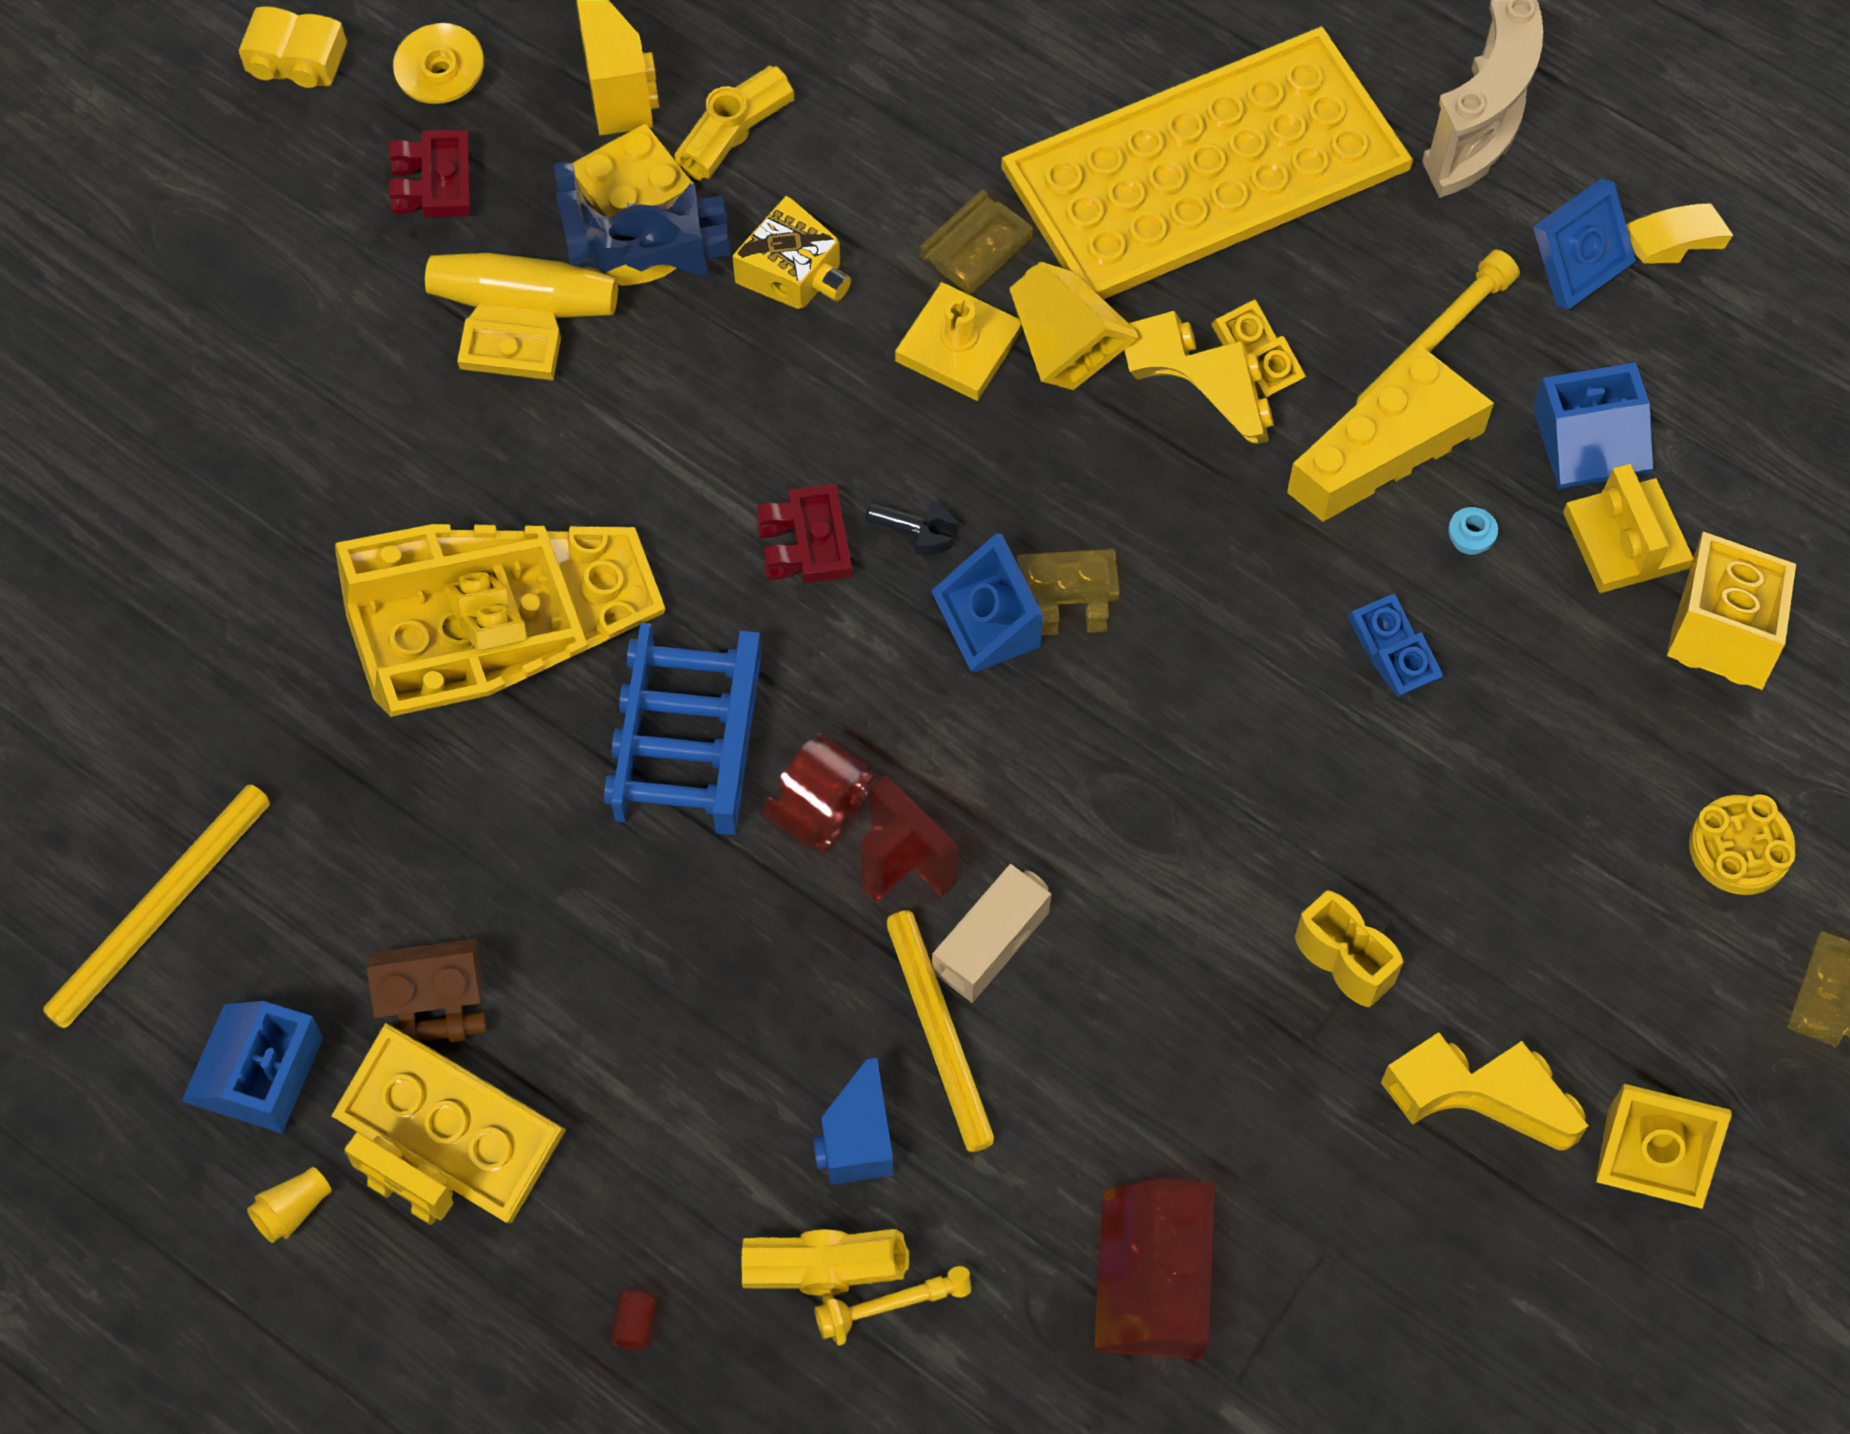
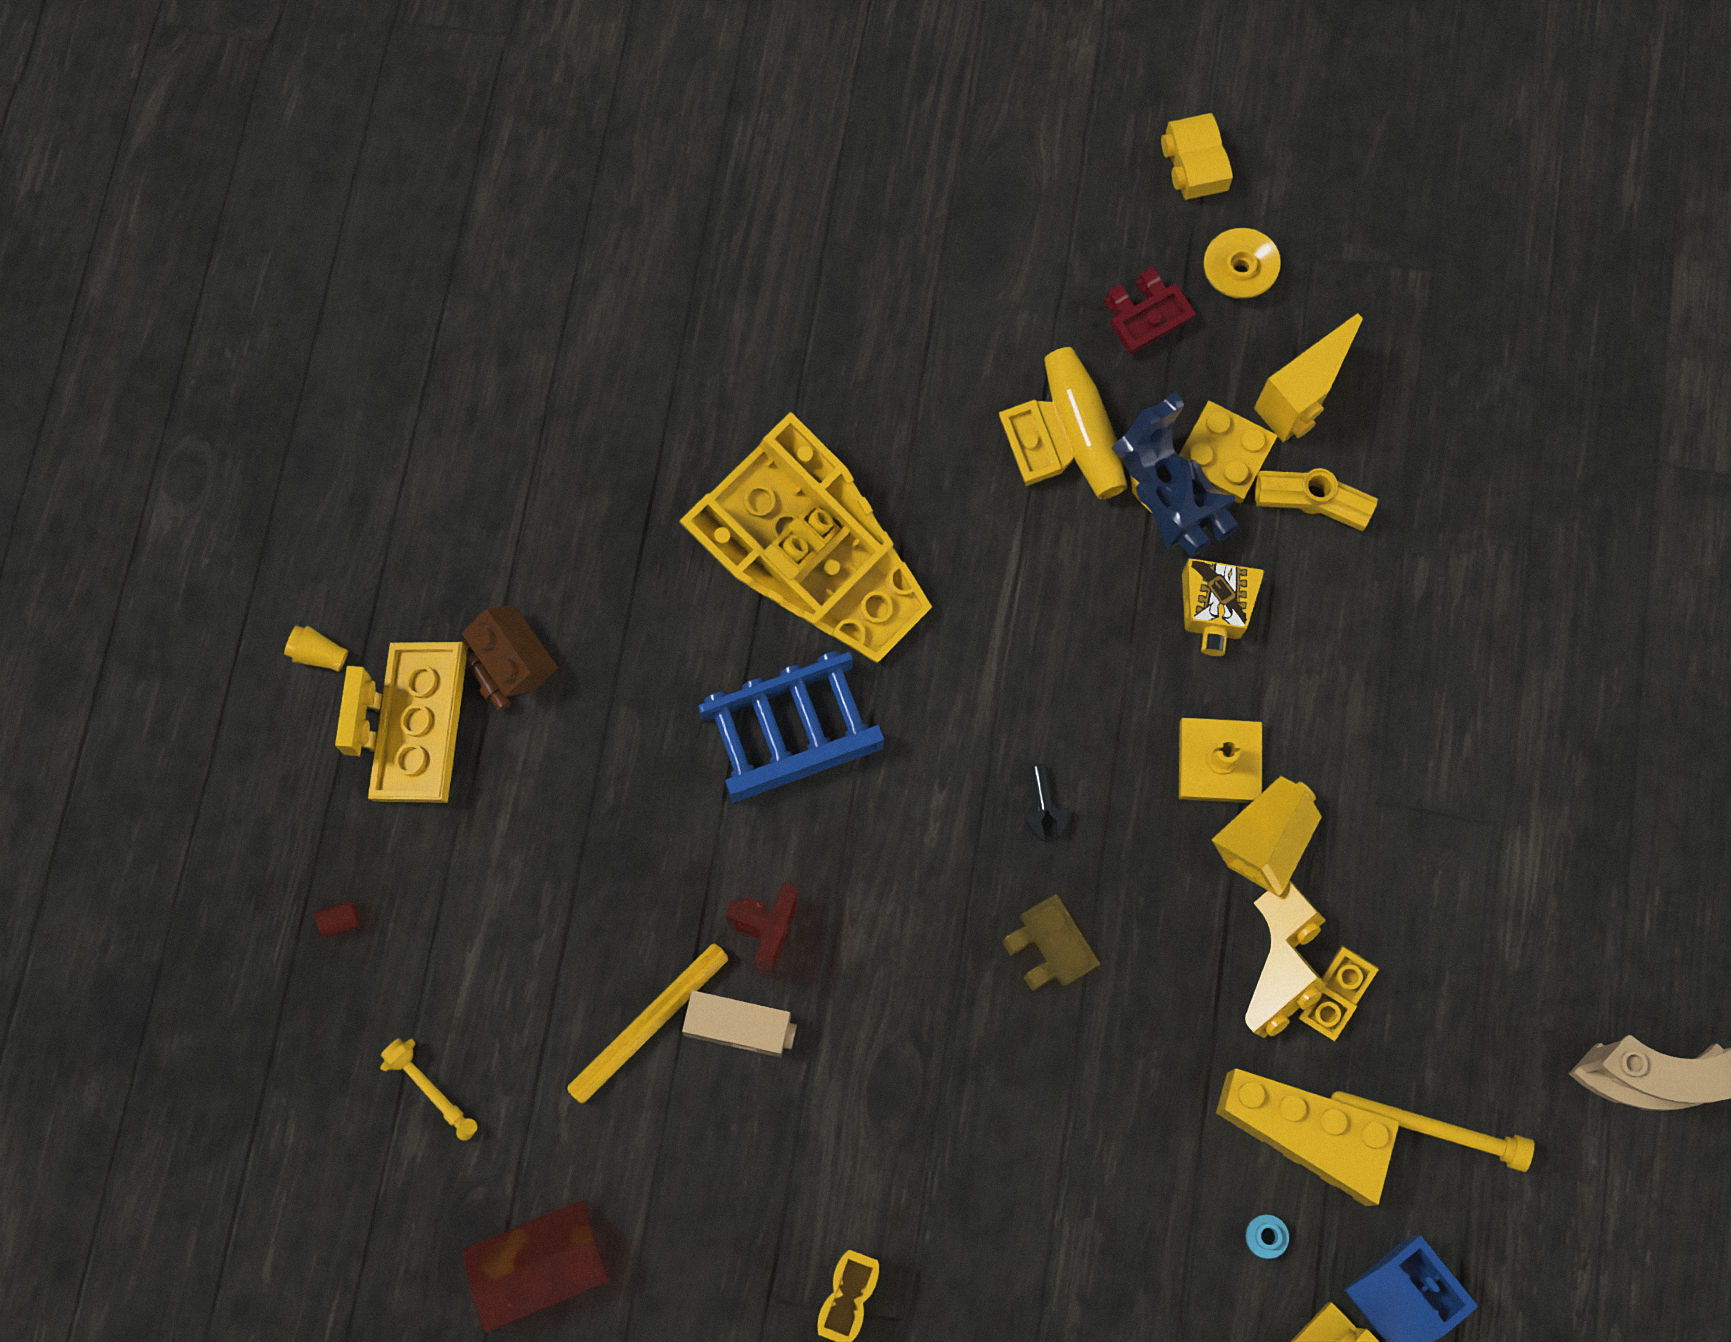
camera: 60 degrees right, 10 degrees up
yellow axle [43,784,270,1028] -> none
blue slope [182,1001,323,1134] -> none
yellow piece [742,1229,909,1296] -> none
dark red plate [756,484,852,584] -> none
clear red brick [762,732,875,854] -> none
blue slope [813,1058,893,1185] -> none
clear yellow plate [920,189,1033,295] -> none
blue slope [931,533,1043,672] -> none
yellow plate [1001,27,1413,300] -> none
blue slope [1347,593,1443,697] -> none
blue tile [1533,178,1636,310] -> none
yellow slope [1626,204,1733,264] -> none

